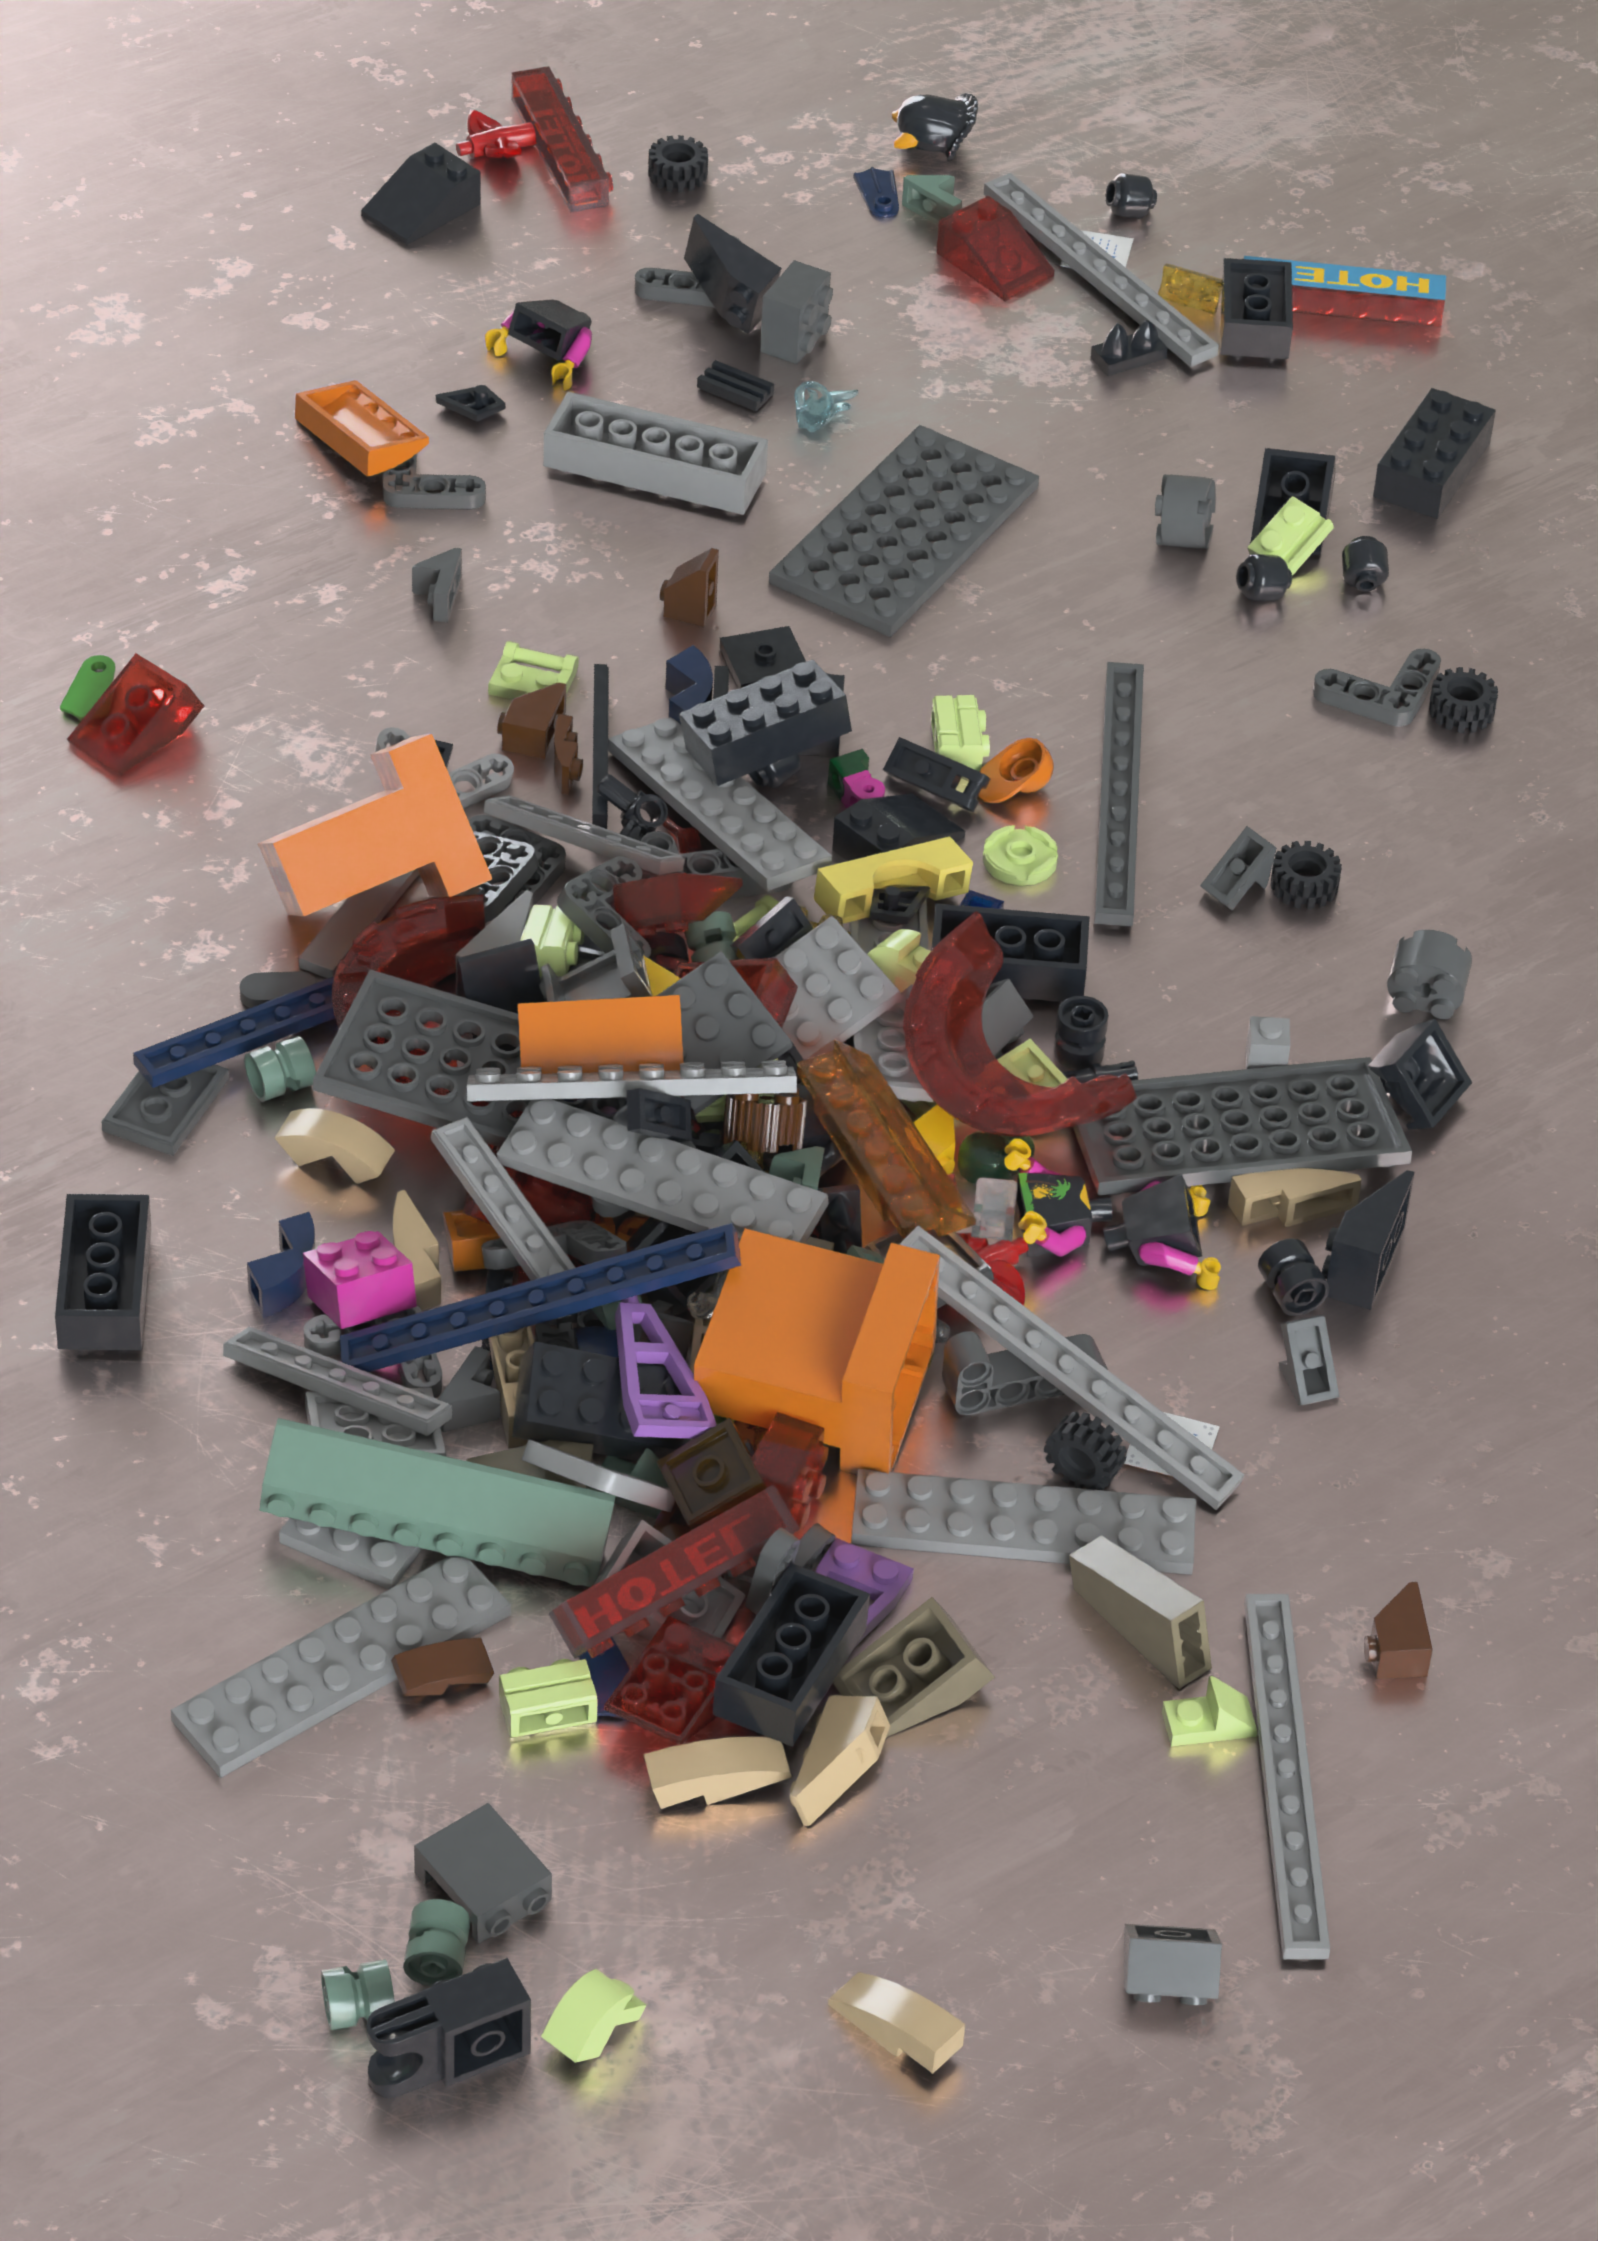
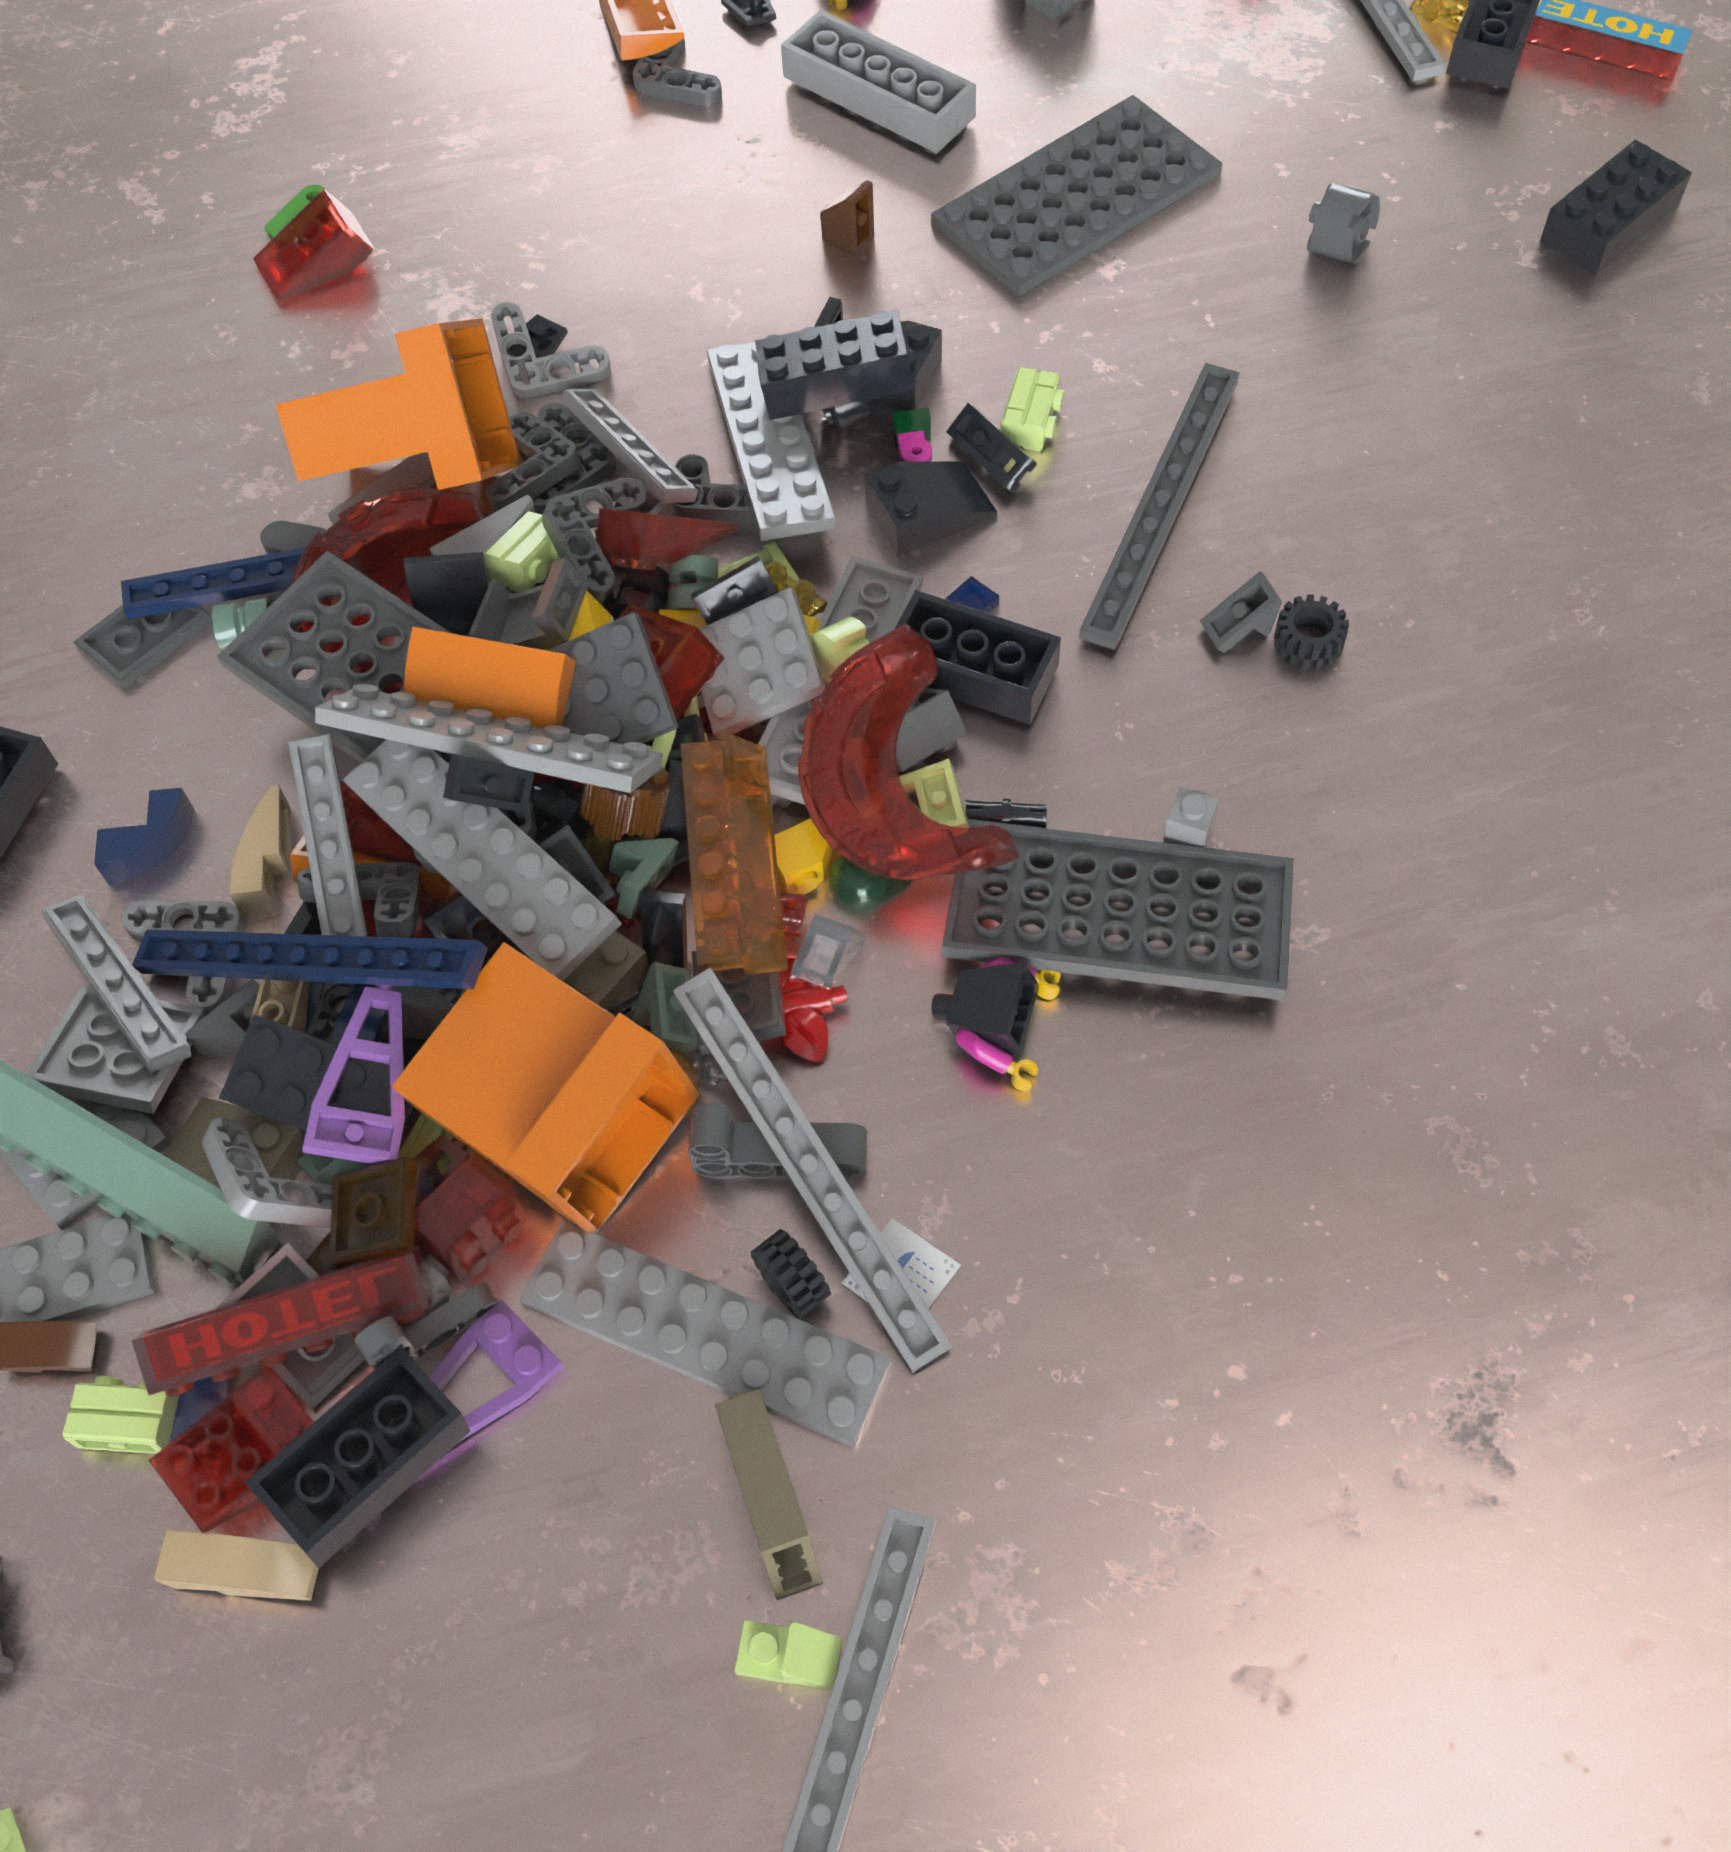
camera: 25 degrees right, 15 degrees up
tan brick [274,1108,395,1184] -> none
dark pink brick [303,1231,417,1329] -> none
dark grey slope [412,548,462,623] -> none
yellowish green plate [488,641,579,700] -> none
reddish brown slope [497,682,566,759] -> none
reddish brown slope [554,714,583,795] -> none
black tile [592,664,609,829] -> none
black axle [596,774,668,841] -> none
clear red hand [662,819,702,854] -> none
dark blue brick [665,645,713,725] -> none
black tile [697,360,774,411] -> none
black plate [719,626,806,689] -> none
tan slope [790,1695,890,1826] -> none
clear light blue piece [794,381,858,432] -> none
light yellow arch [814,836,973,924] -> none
dark tan slope [833,1597,995,1738] -> none
black piece [869,886,930,925] -> none
orange cap [978,738,1054,803] -> none
yellowish green tile [982,825,1058,886] -> none
torso [1004,1138,1112,1257] -> none
black wheel [1054,996,1109,1070] -> none
black tile [1090,320,1168,376] -> none
tan slope [1228,1168,1362,1227] -> none
black head [1236,554,1292,601] -> none
yellowish green plate [1247,496,1334,576] -> none
black slope [1250,448,1336,555] -> none
black wheel [1258,1238,1330,1316] -> none
slope [1278,1315,1340,1405] -> none
dark grey beam [1313,648,1441,727] -> none
black slope [1322,1170,1415,1310] -> none
black head [1342,536,1389,591] -> none
reddish brown slope [1364,1582,1433,1679] -> none
black brick [1368,1019,1472,1130] -> none
dark grey brick [1387,930,1472,1019] -> none
black tyre [1429,667,1498,733] -> none

